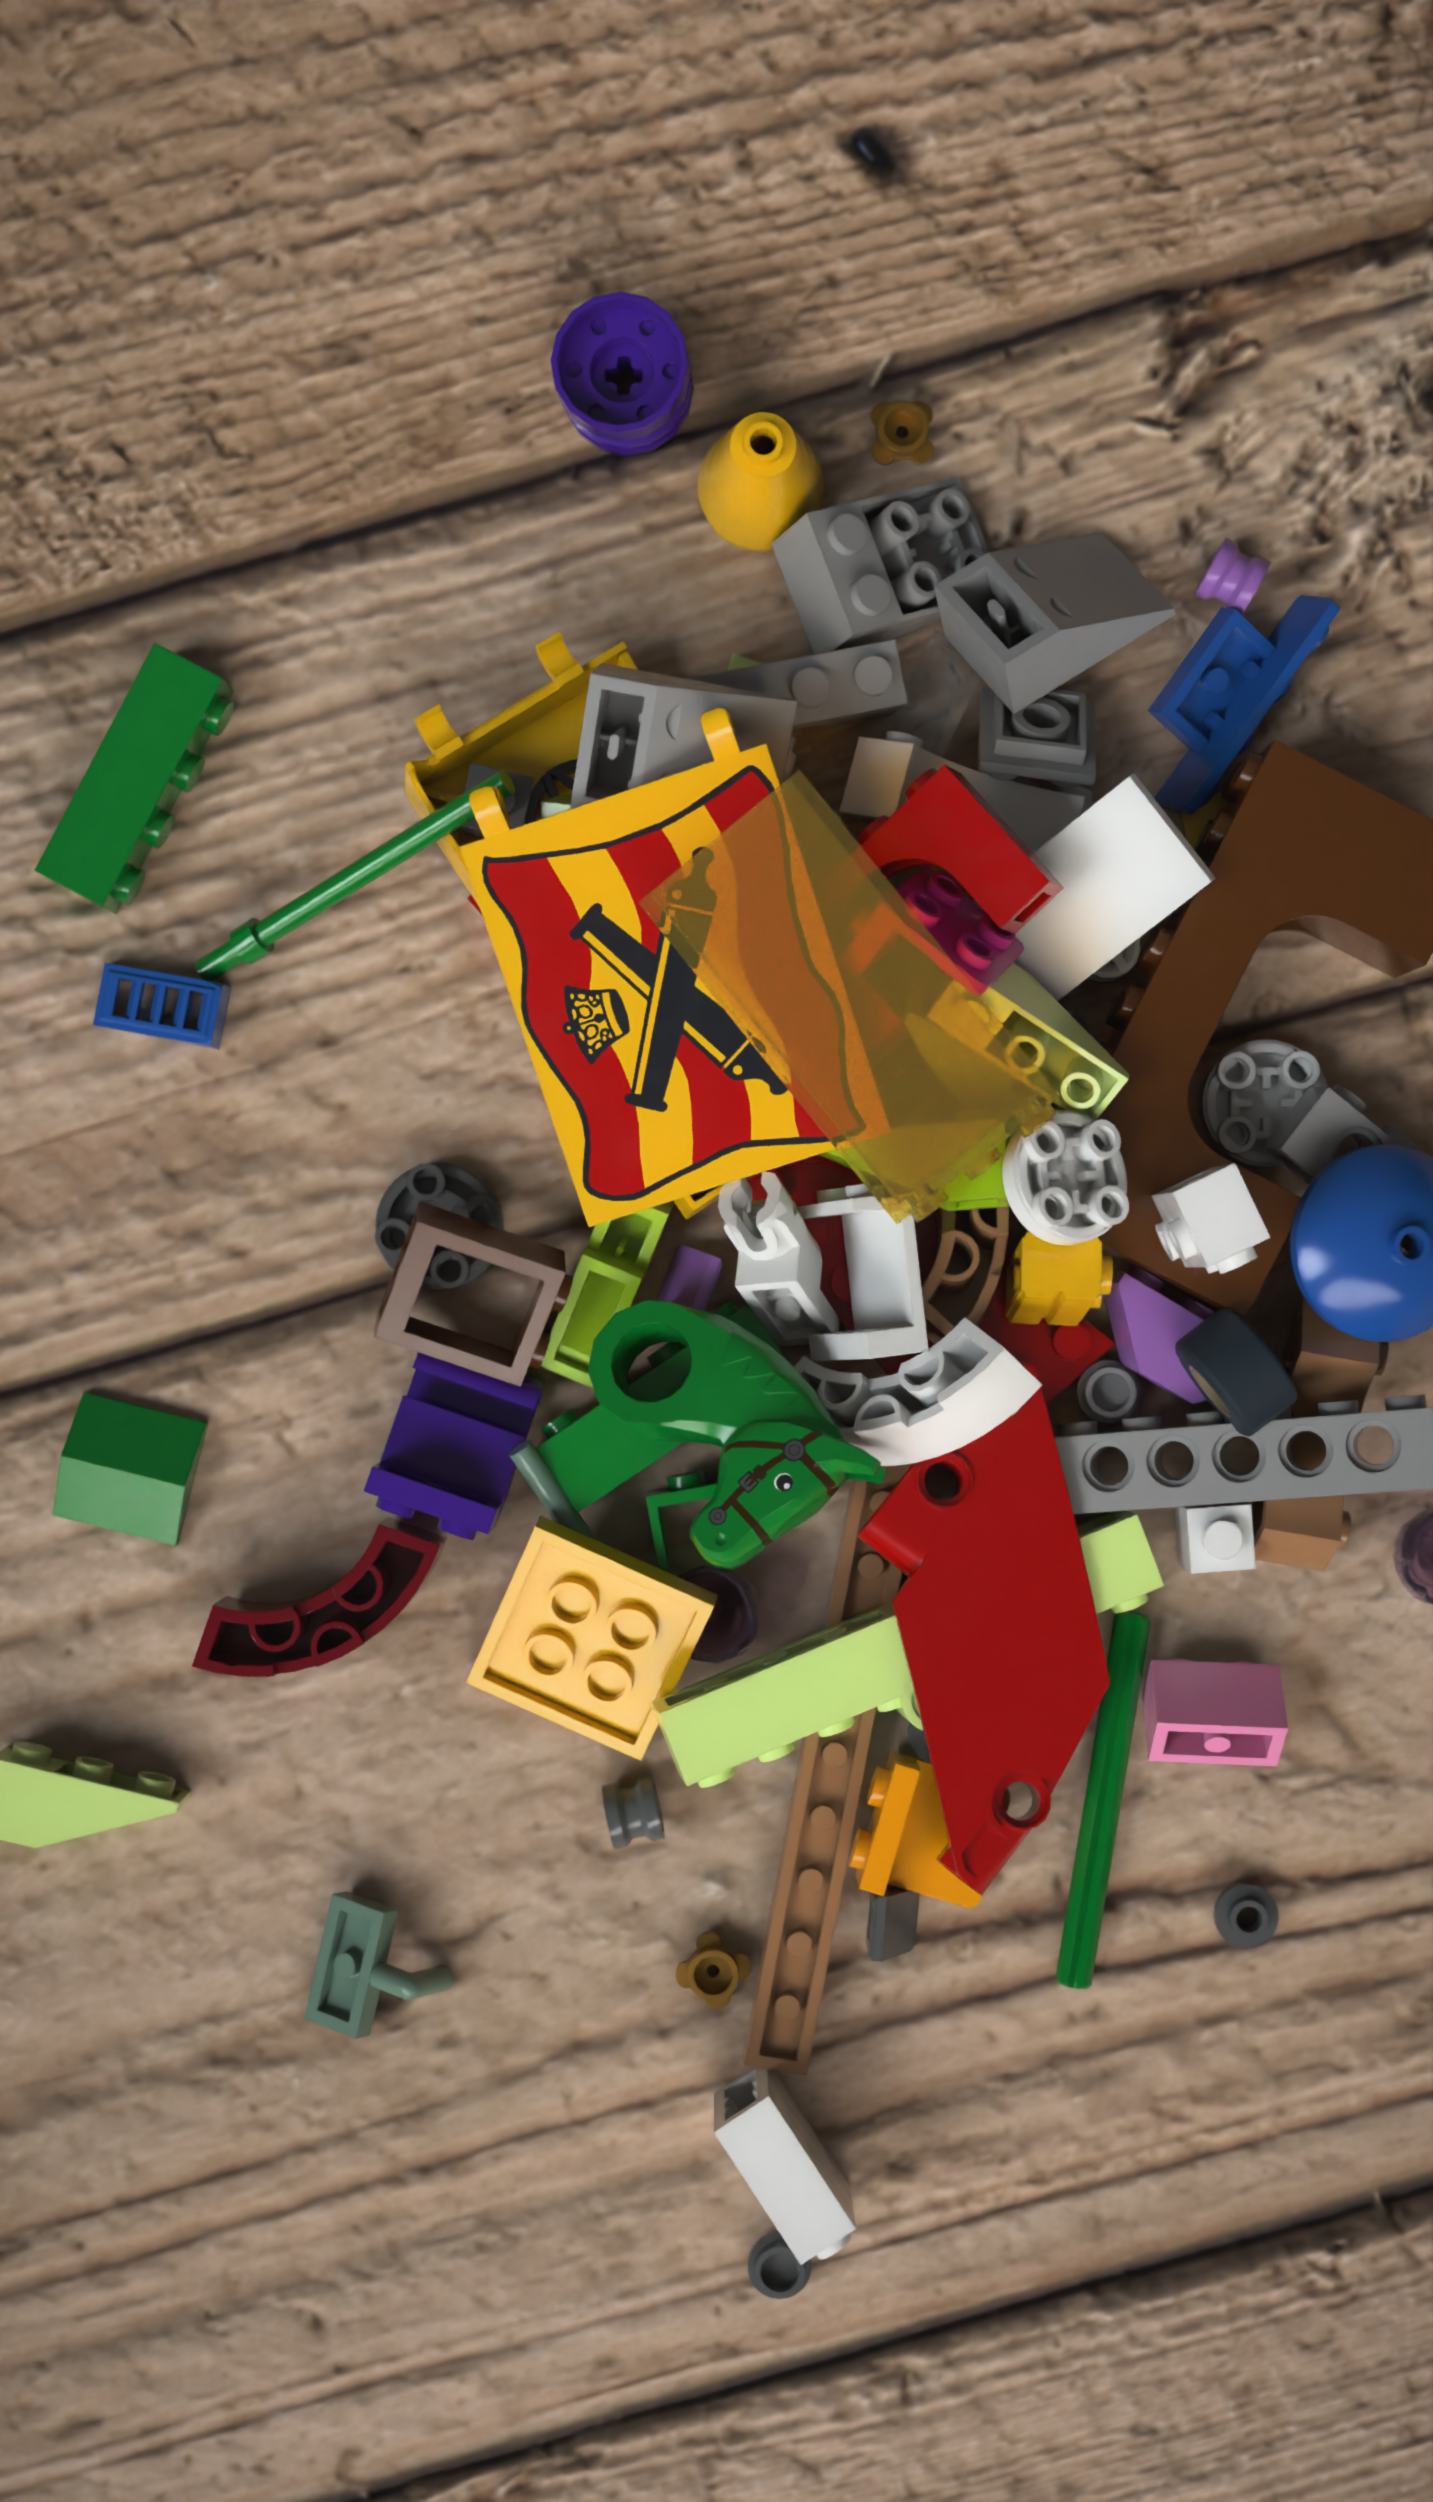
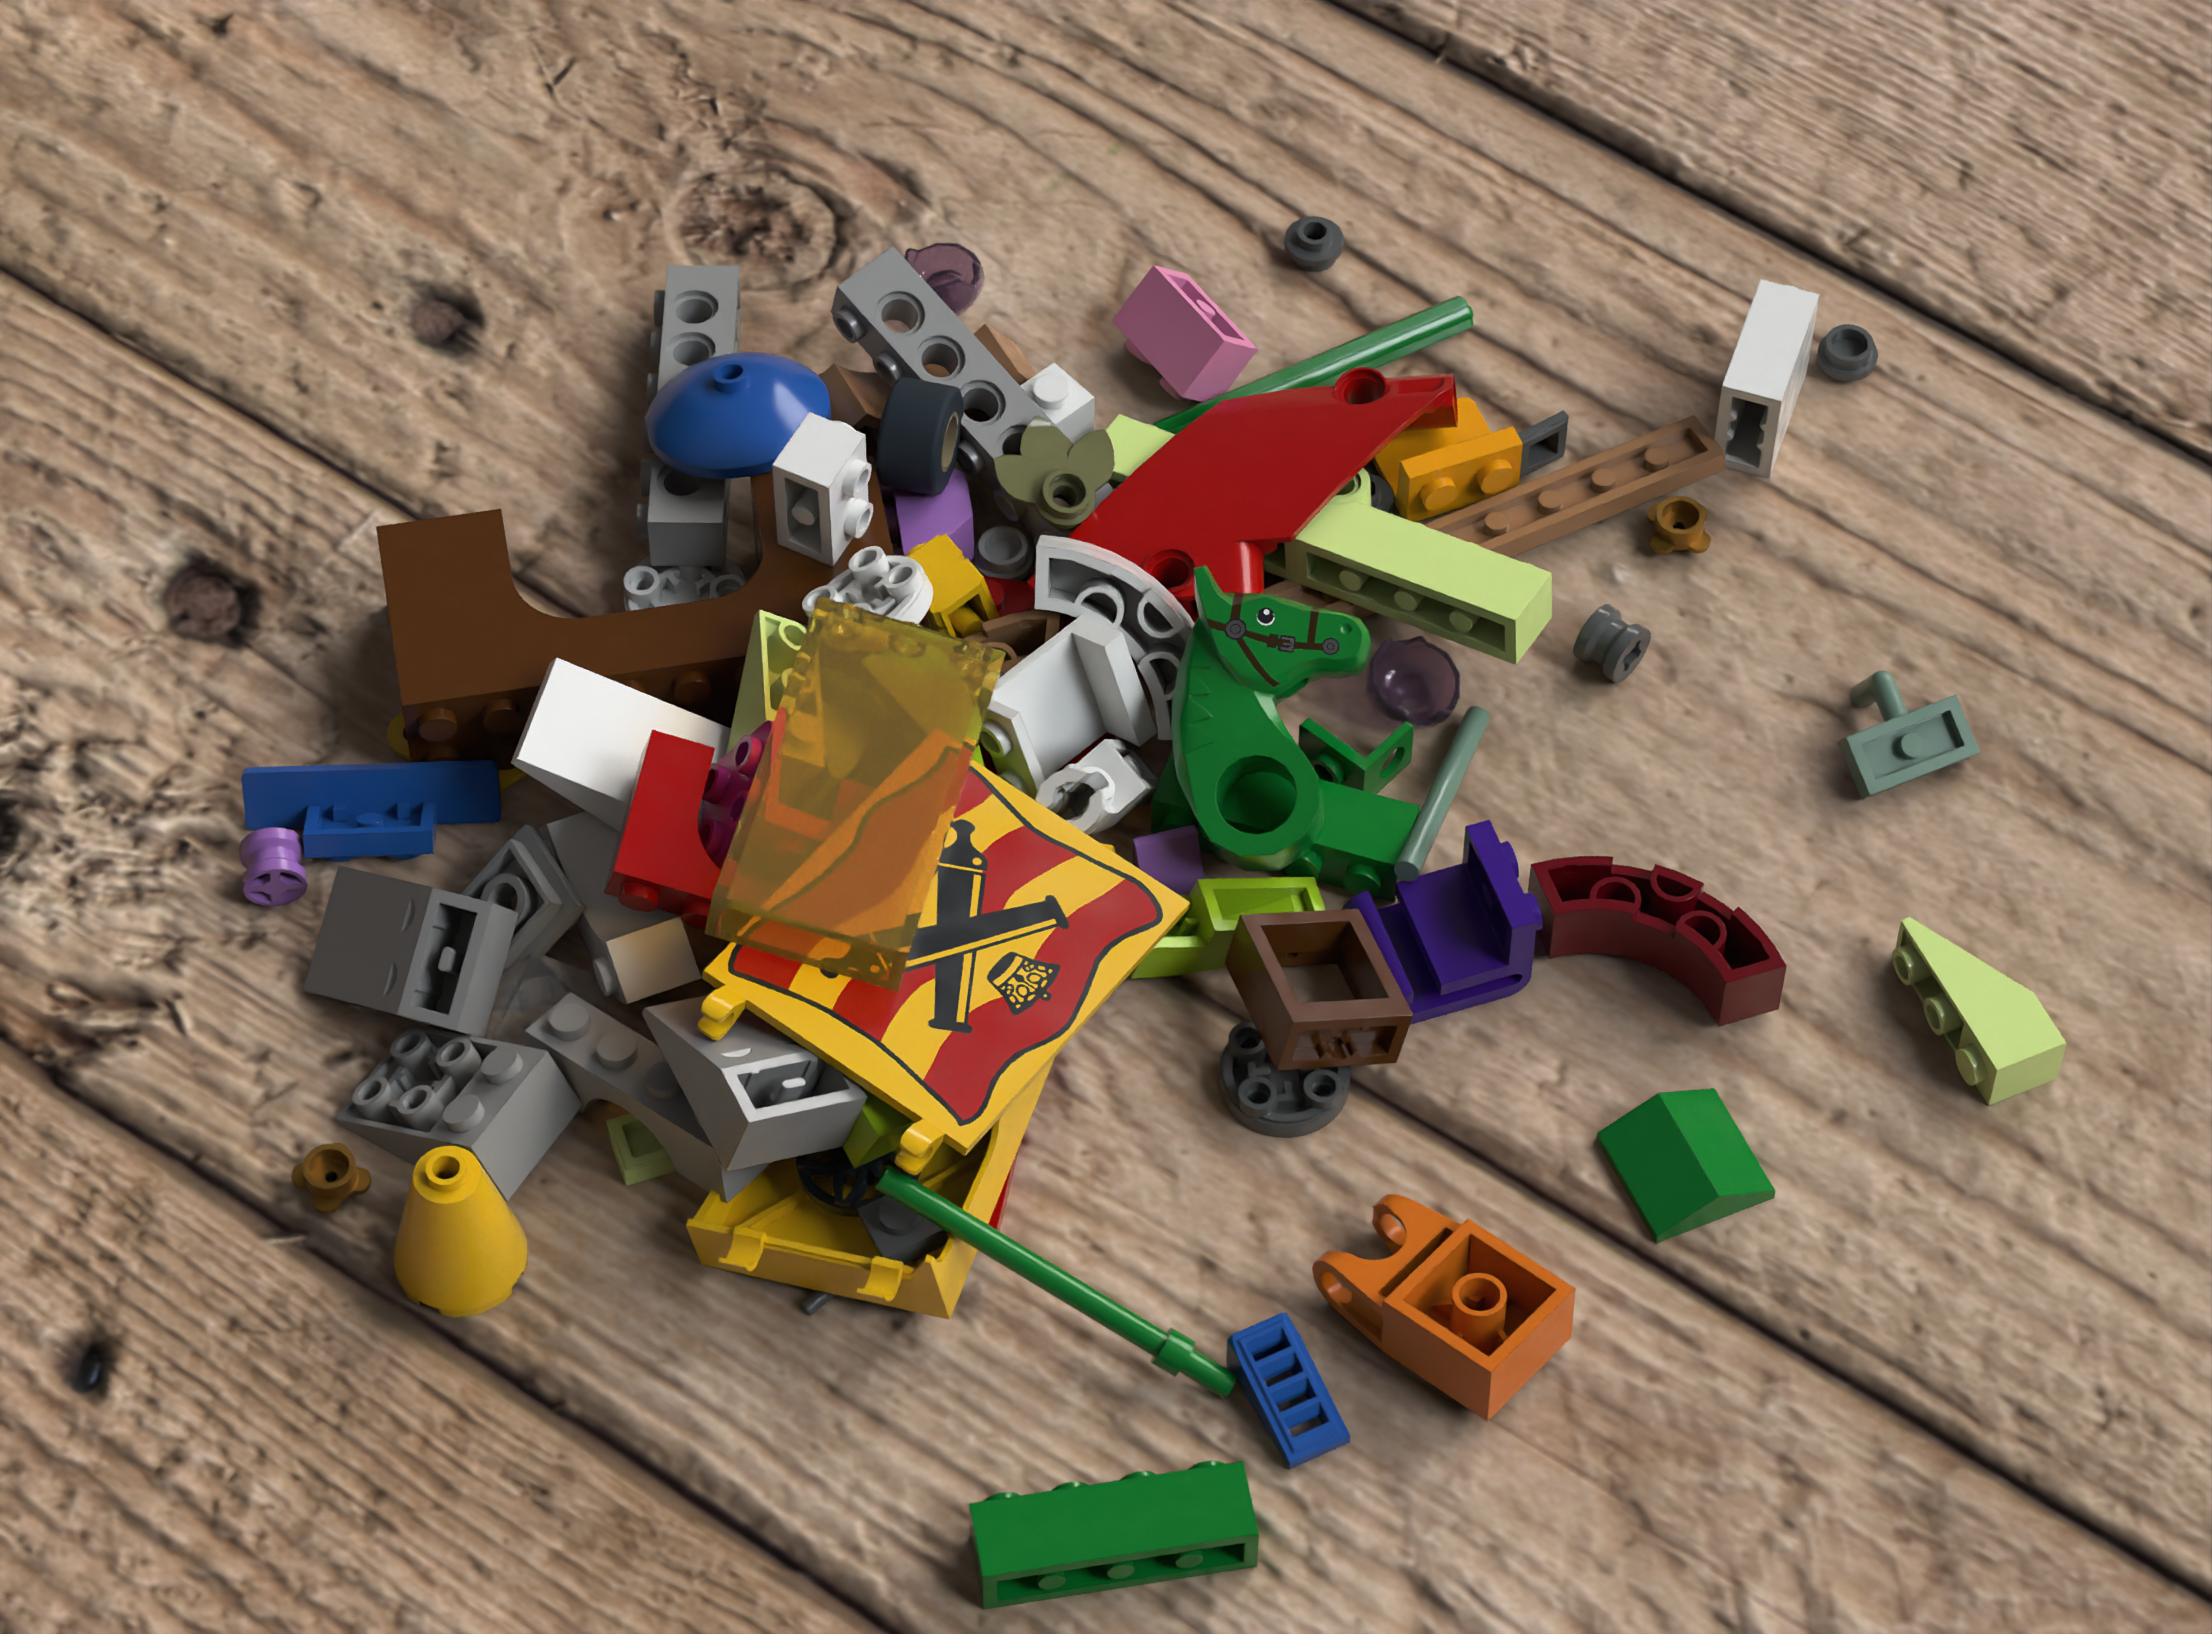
camera: 130 degrees left, 35 degrees down
yellow plate [466,1515,718,1761] -> none
dark purple wheel [551,292,694,456] -> none
none -> olive plate [993,415,1115,529]
none -> orange brick [1312,1194,1576,1422]

